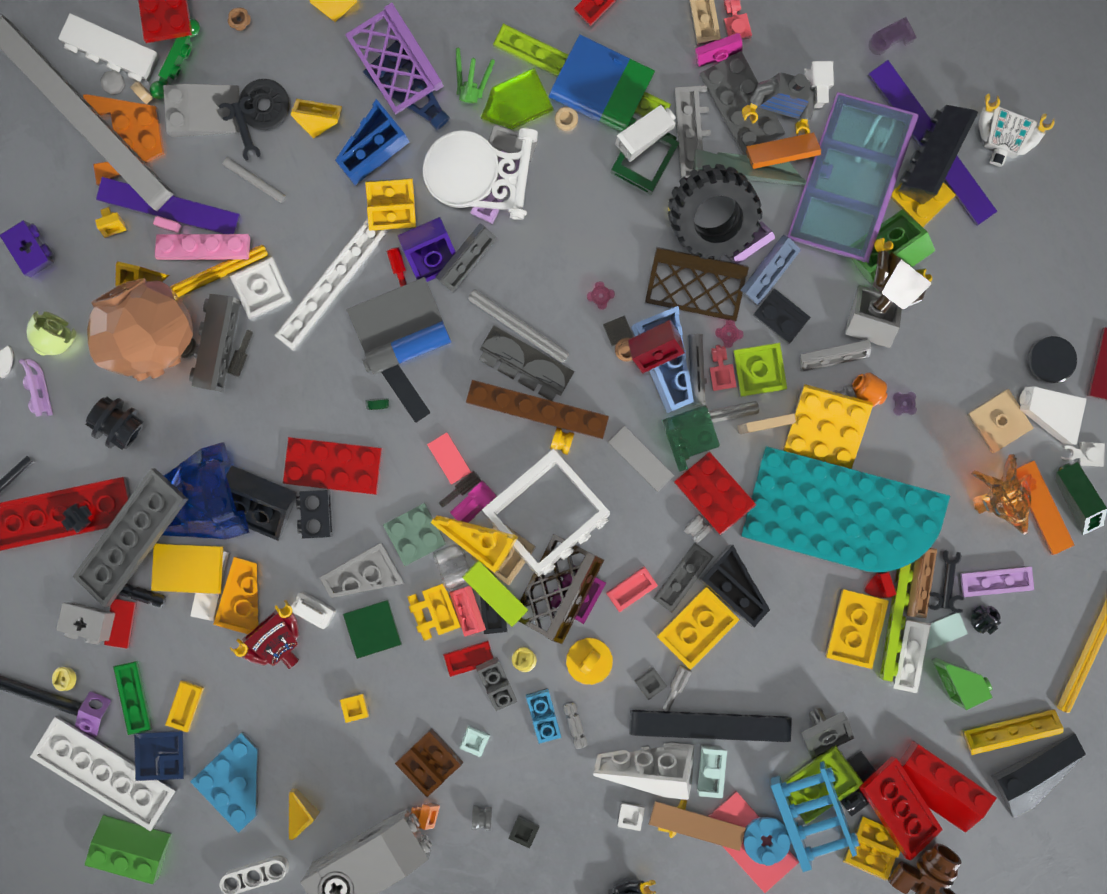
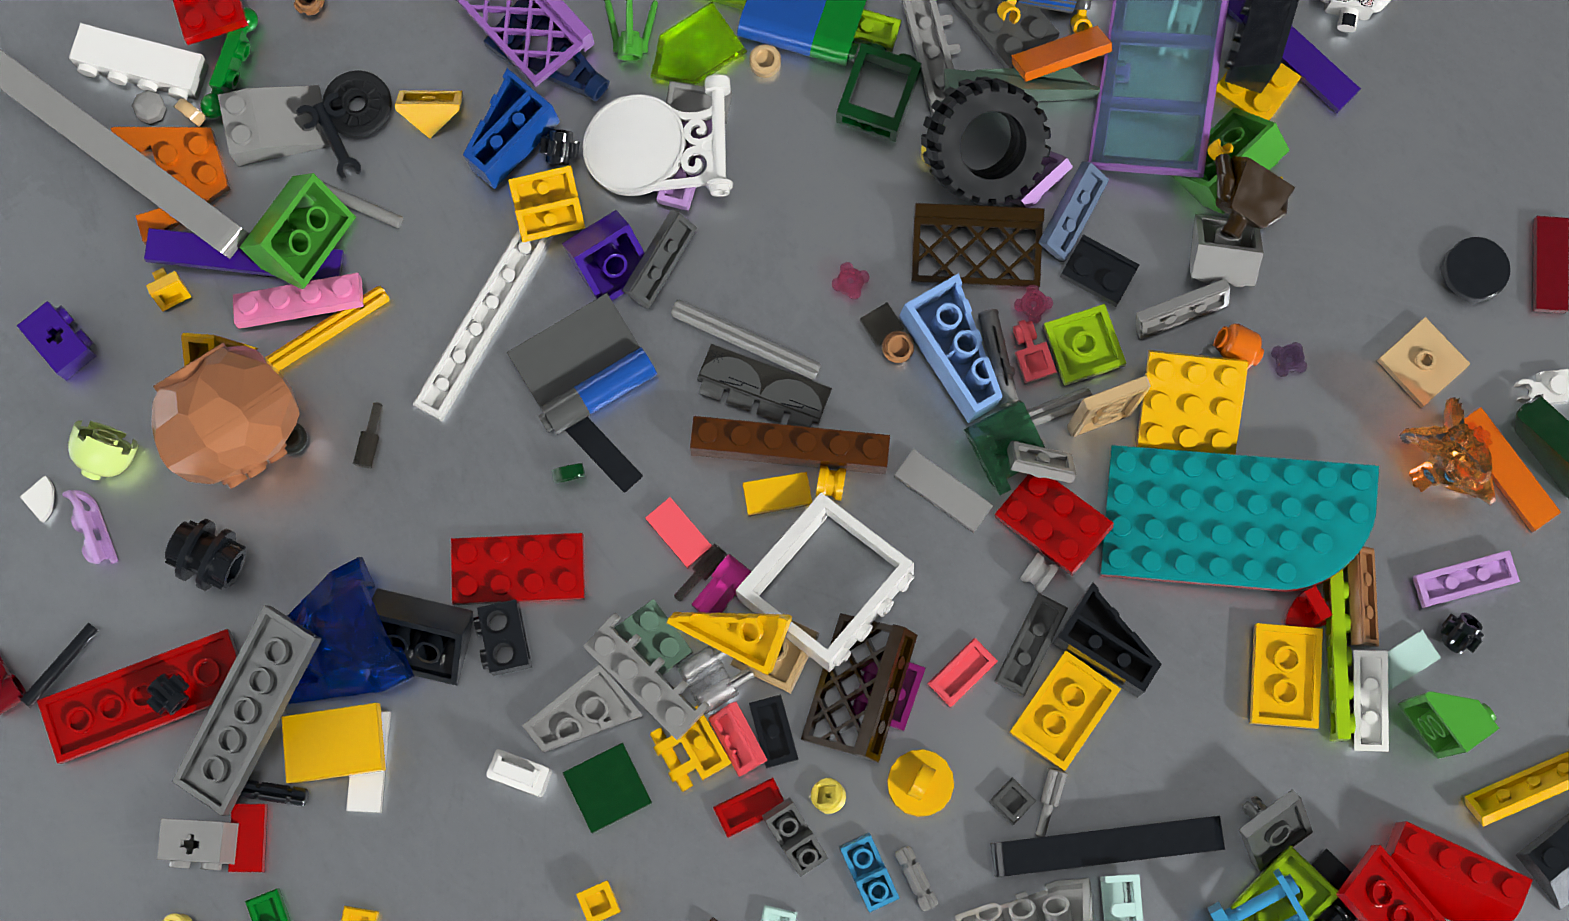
camera: 10 degrees left, 10 degrees down
bright pink tile [153,216,182,234] -> none
dark grey slope [189,294,241,392] -> none
light orange wing [213,556,258,634] -> none
white tile [230,257,292,319] -> none
dark red torso [230,600,299,669] -> none
red axle [386,247,407,287] -> none
lime tile [462,561,528,627] -> none
white slope [615,105,676,162] -> none
dark red panel [628,320,685,374] -> none
black bar [929,550,964,613] -> none
white slope [1020,387,1086,445] -> none
none -> bright green slope [239,173,356,289]
none -> black gear [539,129,580,165]
none -> light grey hinge [583,613,710,740]
none -> yellow tile [742,472,812,516]
none -> light grey plate [1007,441,1076,484]

